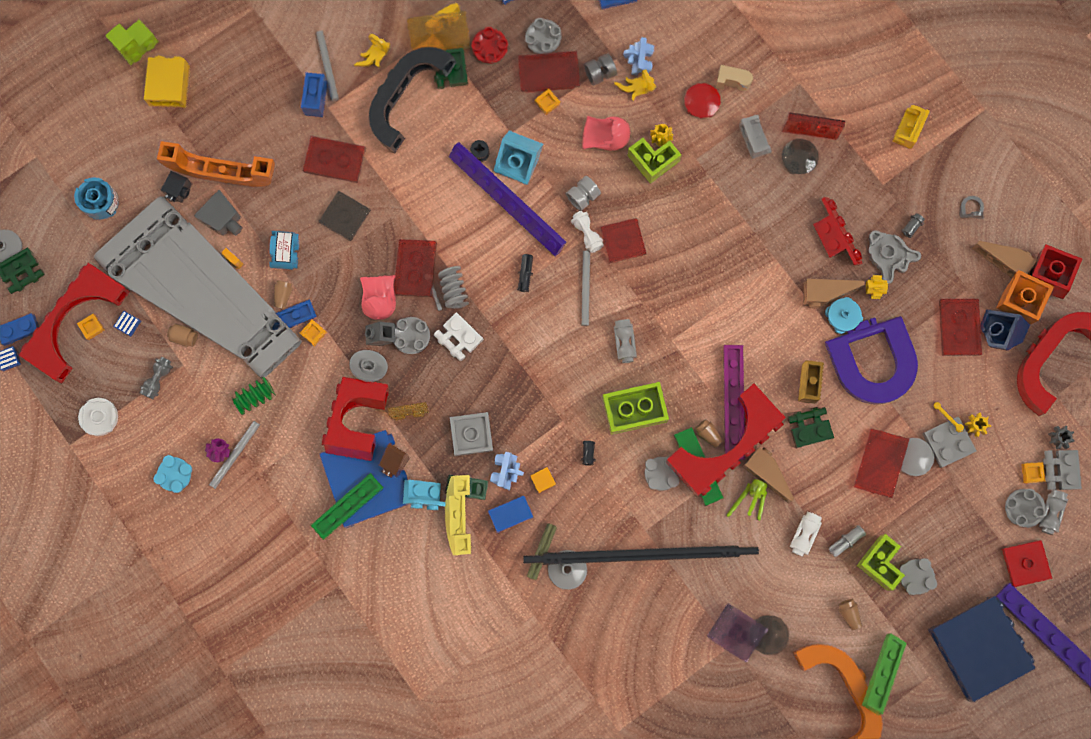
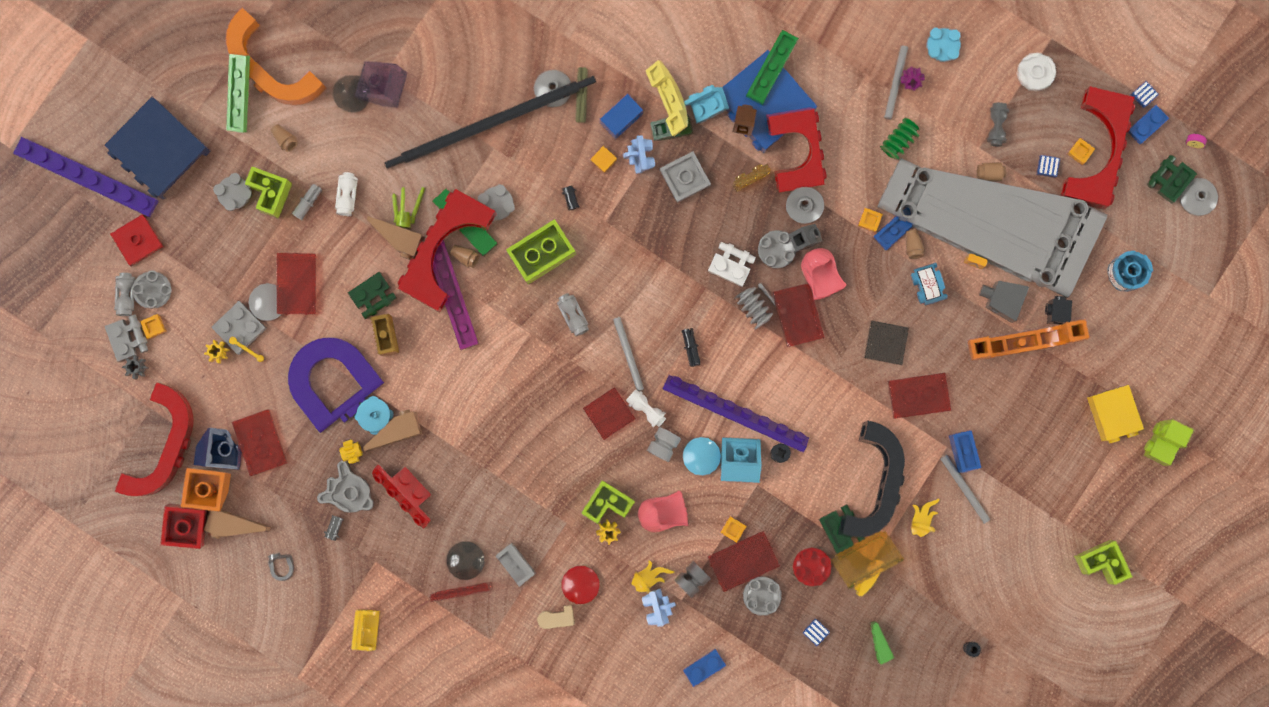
camera: 160 degrees right, 5 degrees up
none -> medium azure dish [683,437,721,476]

